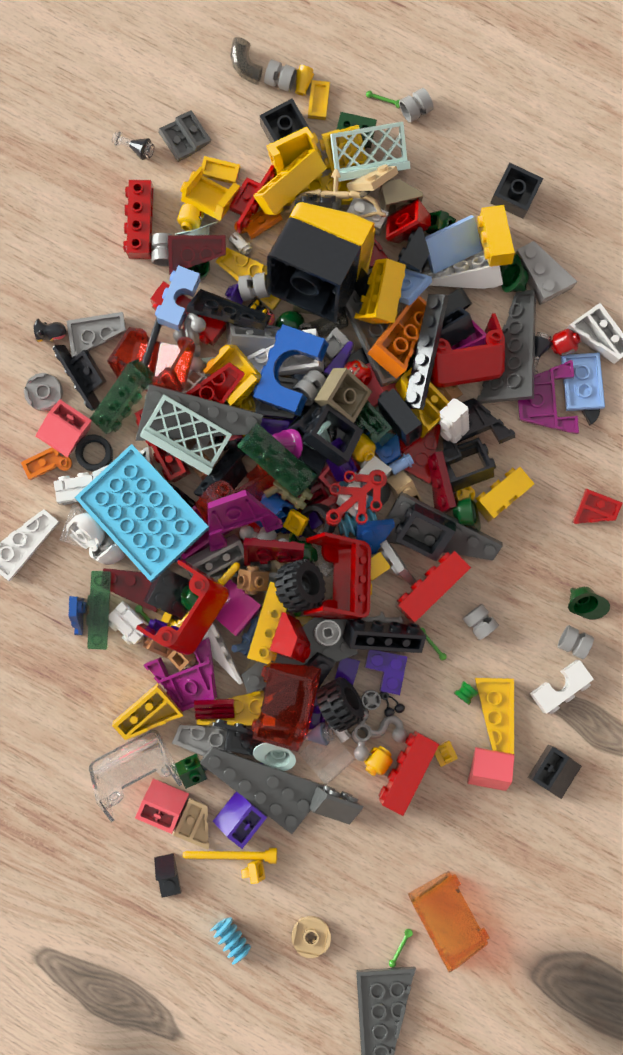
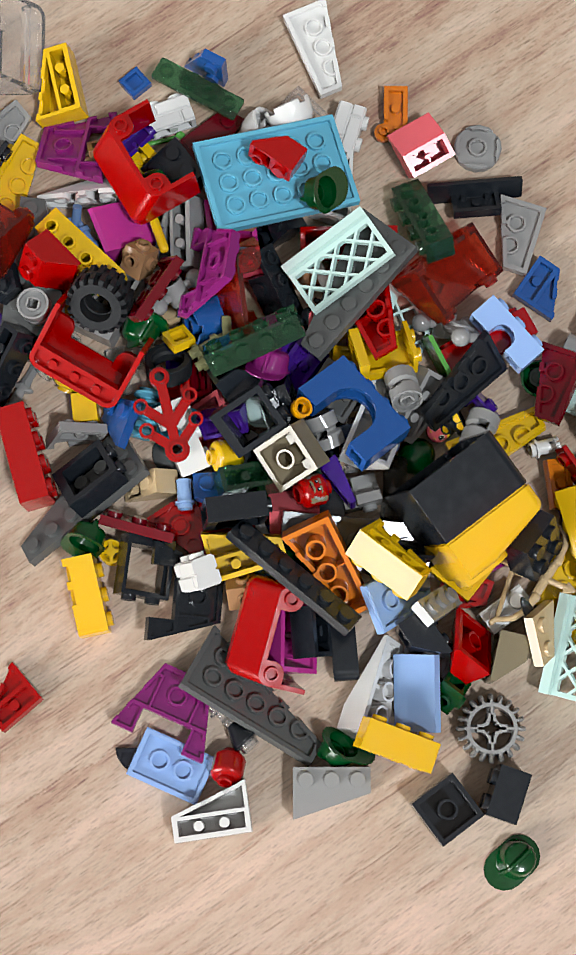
camera: 125 degrees right, 5 degrees down
black animal [34,318,66,342] -> none
black tyre [75,434,113,472] -> none
black bar [140,318,162,370] -> none
dark red tile [194,699,235,720] -> none
none -> blue tile [118,66,152,100]
none -> red slope [248,136,308,182]
none -> light orange hinge [290,397,312,419]
none -> dark green piece [299,166,348,214]
none -> light grey wheel [384,364,423,412]
none -> light grey plate [411,584,462,627]
none -> bright green piece [421,334,451,378]
none -> light grey gear [456,694,526,764]
none -> black brick [479,764,532,825]
none -> dark green piece [484,834,540,891]
none -> blue wing [512,256,560,322]

